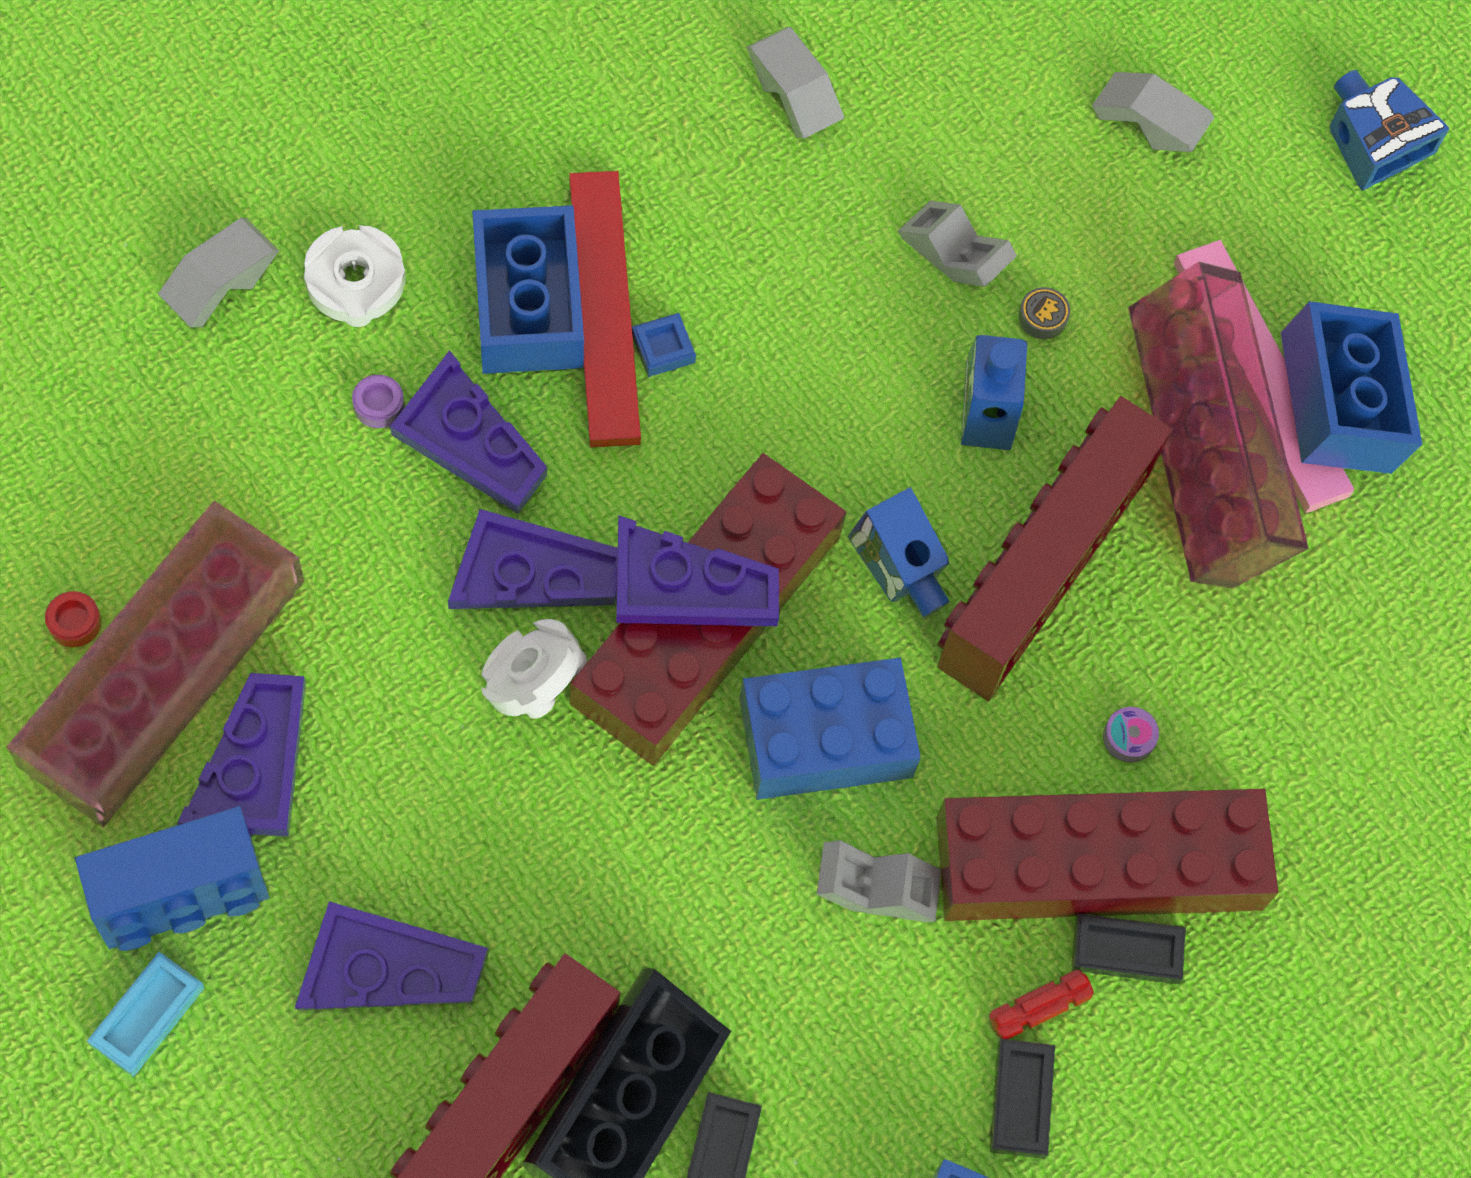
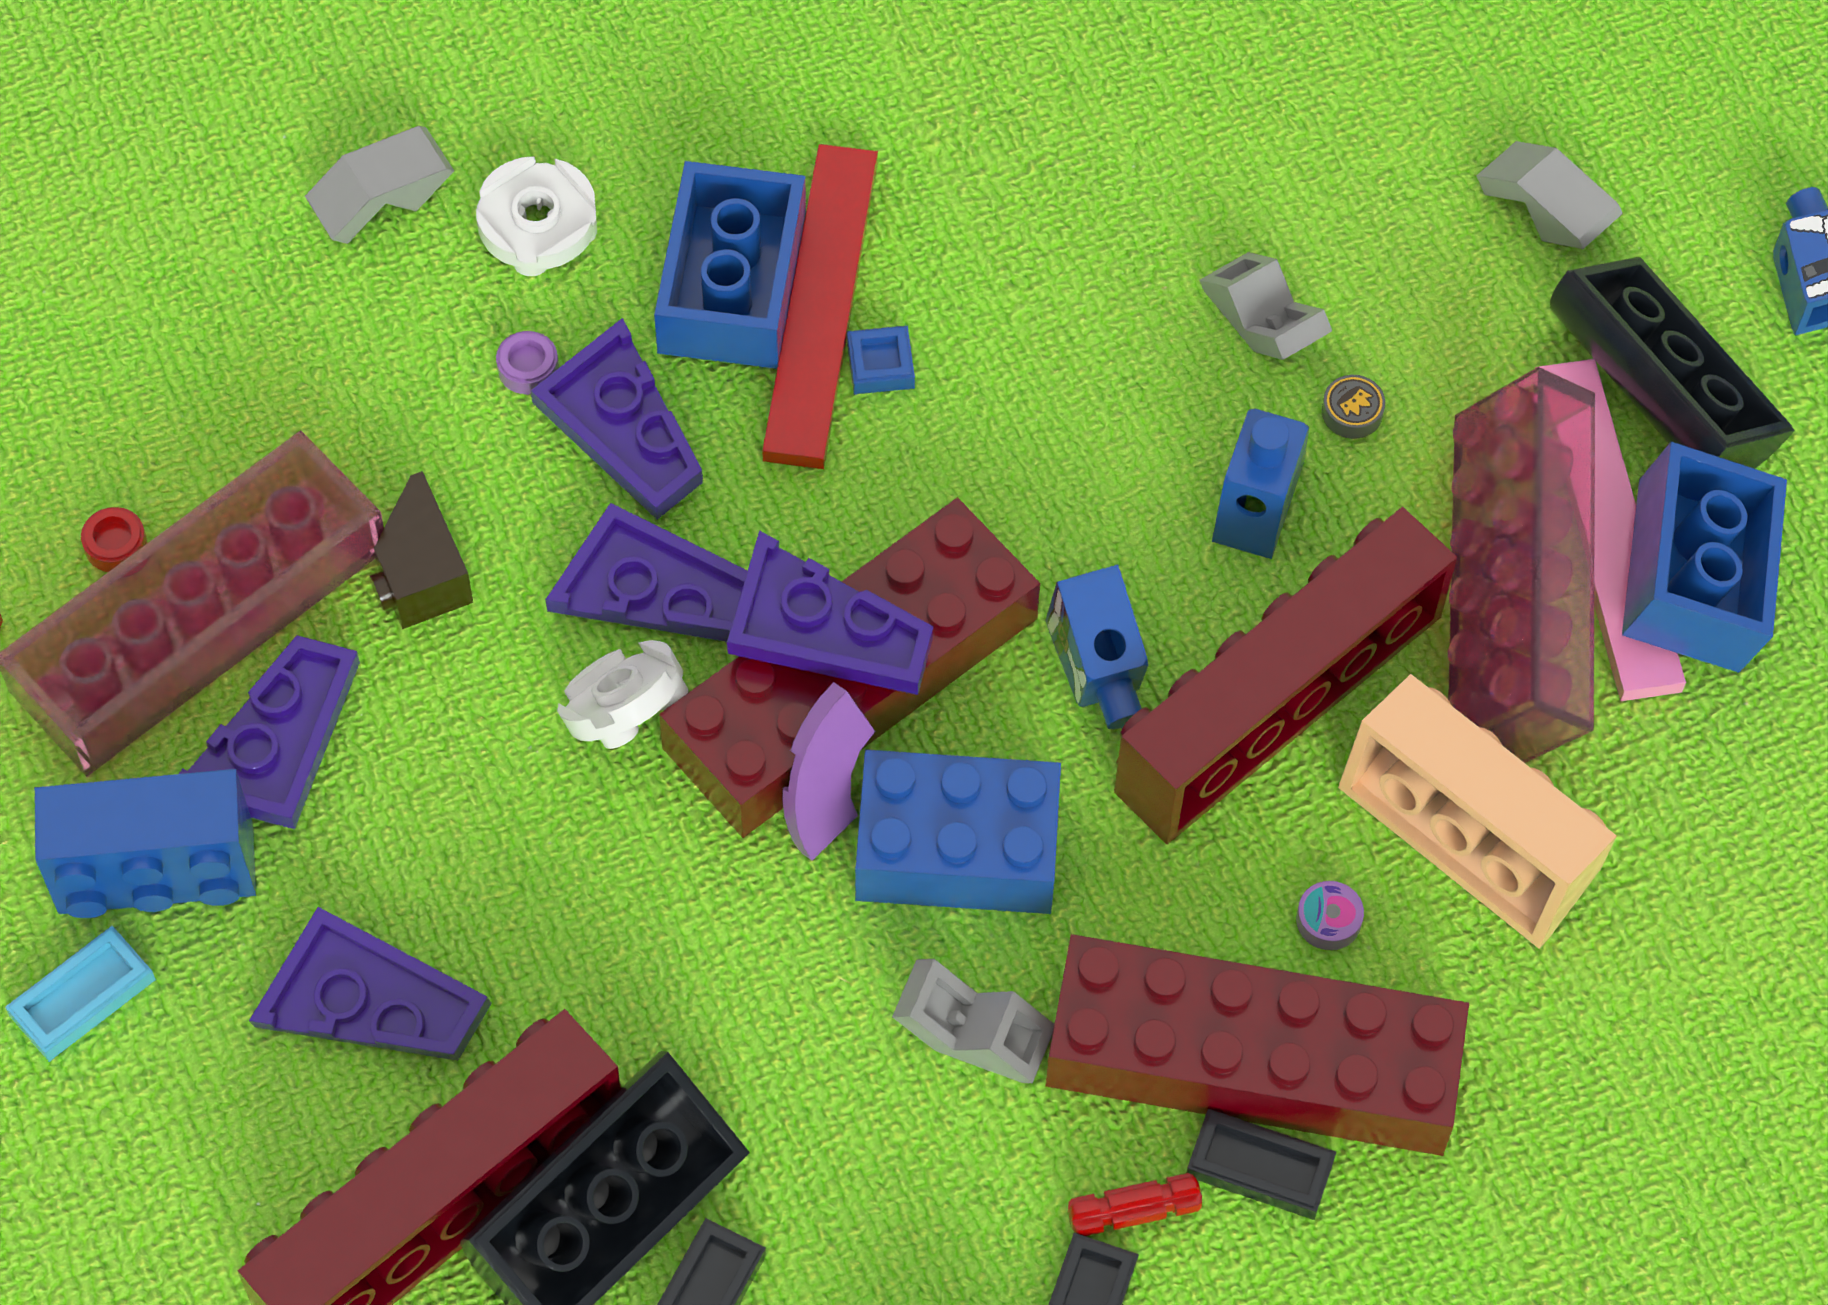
camera: 20 degrees right, 5 degrees down
light grey slope [747,27,844,139] -> none
none -> dark brown slope [369,471,473,630]
none -> medium lavender tile [783,682,875,861]
none -> light nougat slope [1338,674,1617,949]
none -> black brick [1550,257,1795,469]

